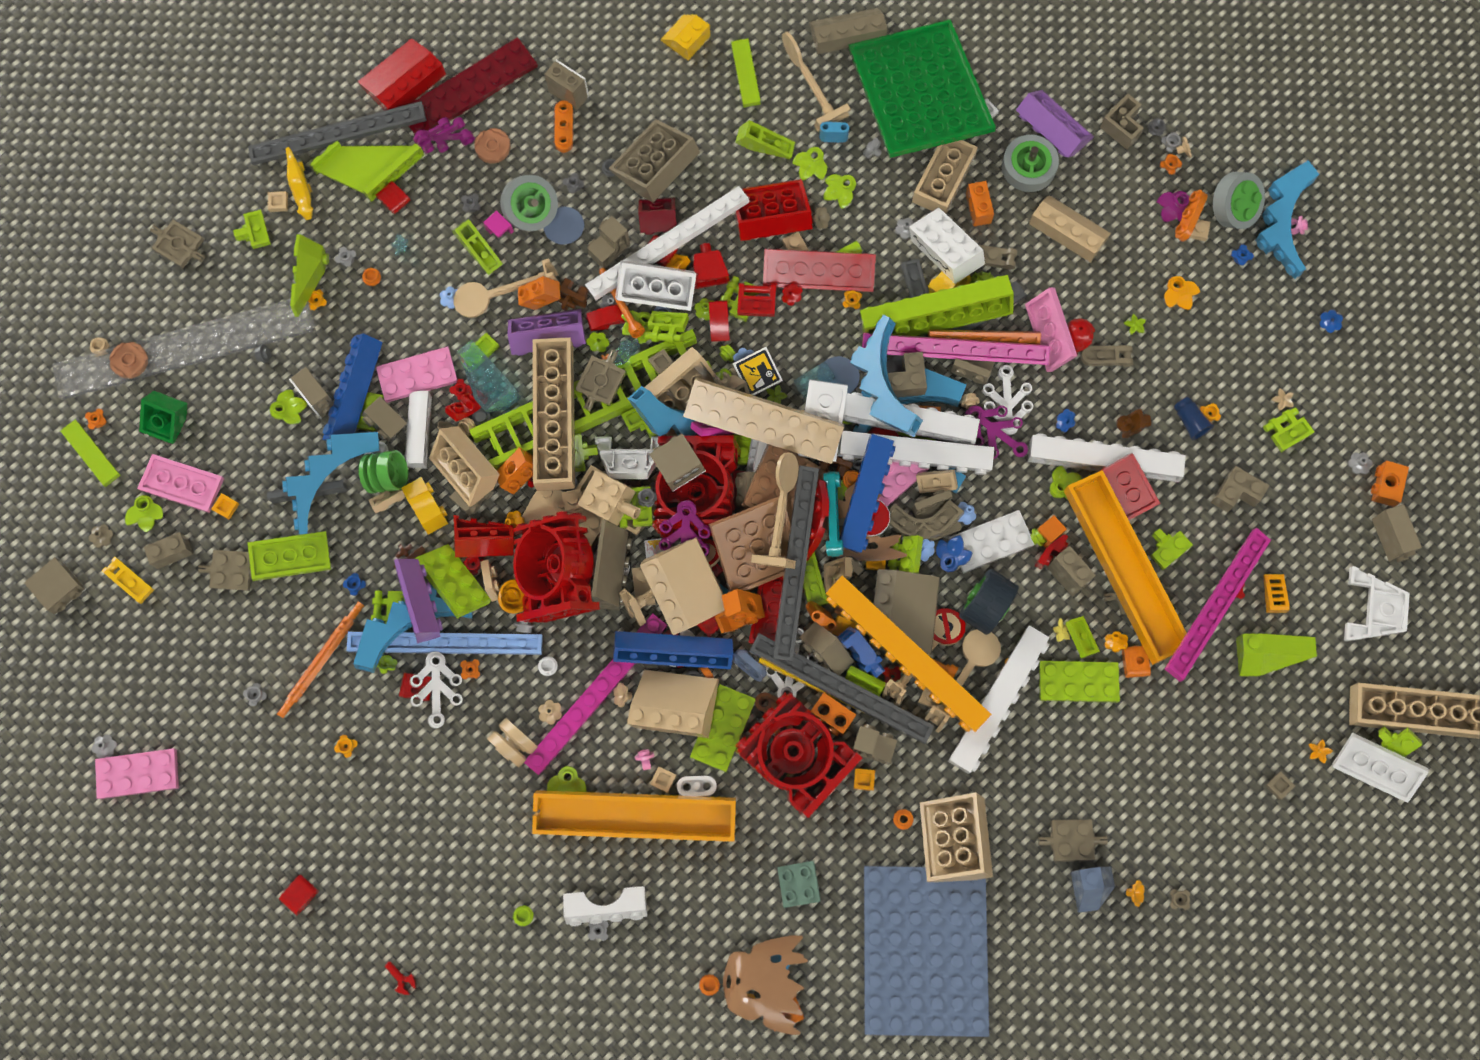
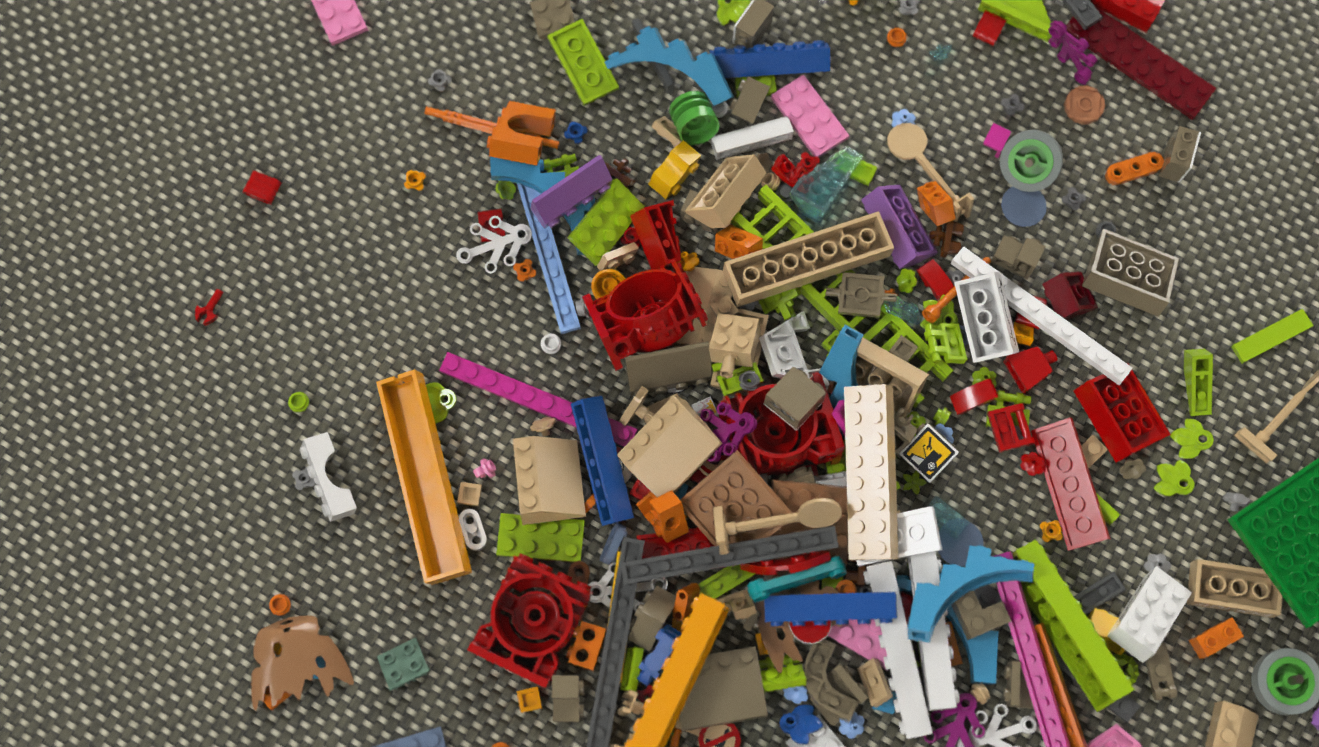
camera: 70 degrees right, 0 degrees up
lime slope [452,219,503,275] -> none
tan wheel [487,718,538,768] -> none
tan plant [538,700,562,725] -> none
yellow slope [661,15,710,61] -> none
dark azure piece [819,122,849,143] -> none
none -> orange arch [487,101,556,166]

